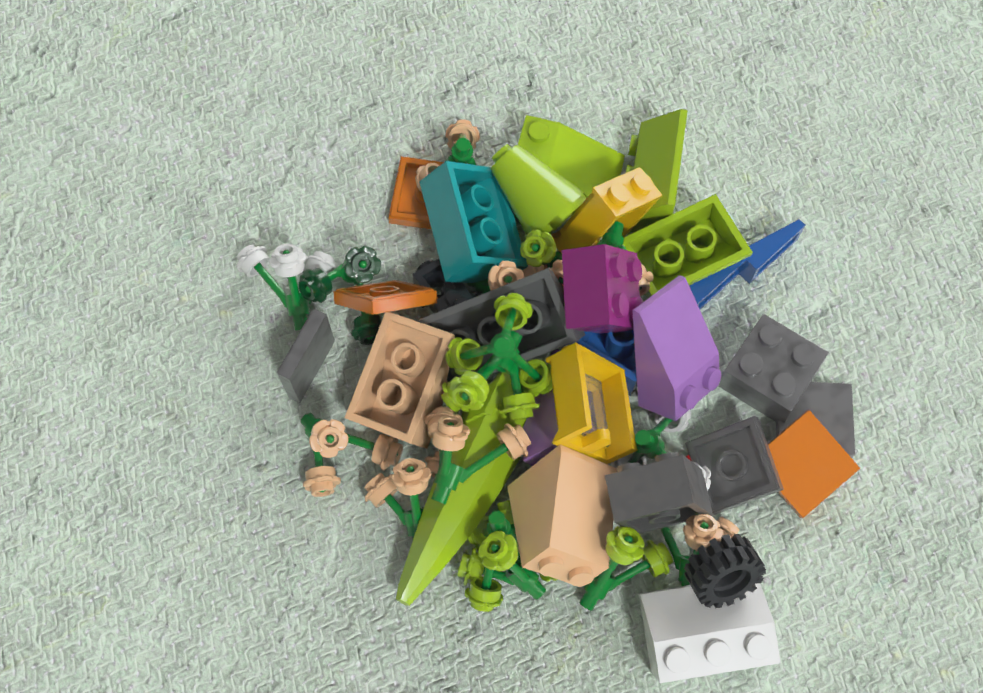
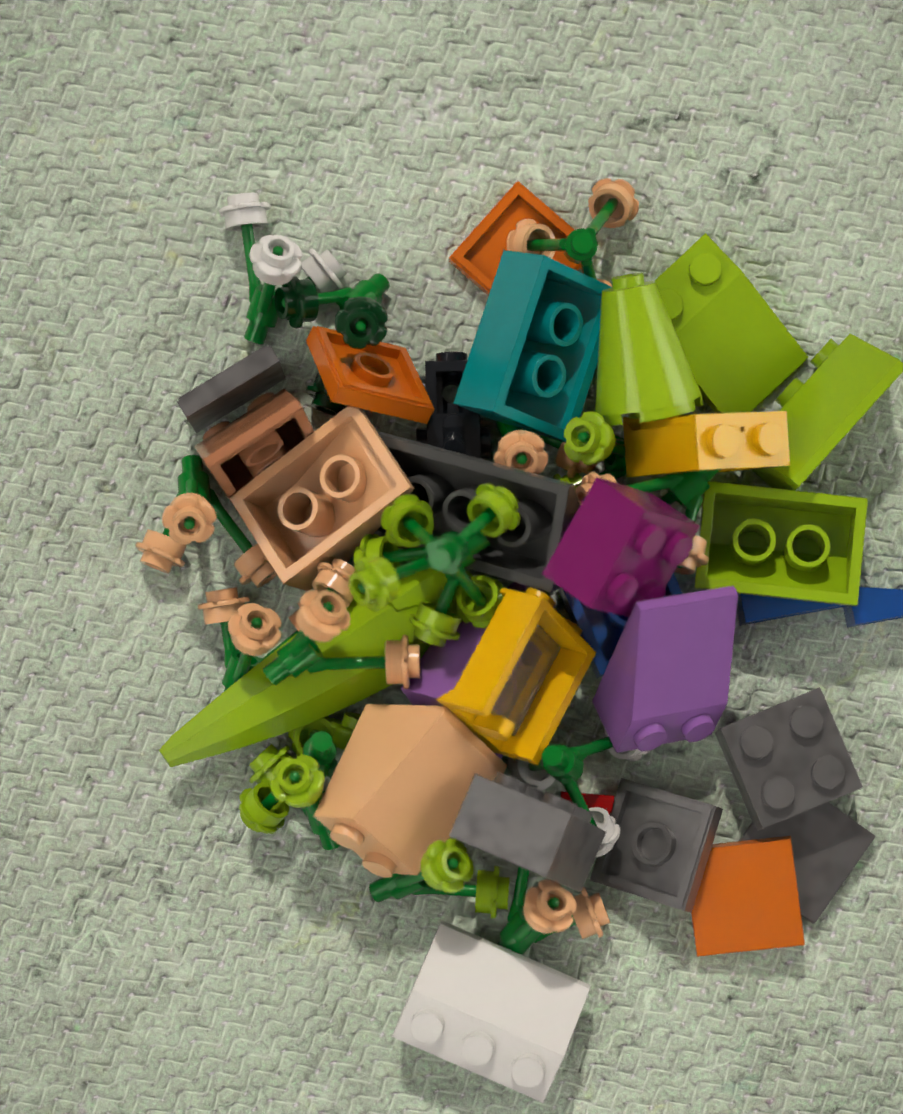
camera: 30 degrees right, 15 degrees up
black tyre [684,534,766,608] -> none
none -> nougat slope [195,388,314,511]

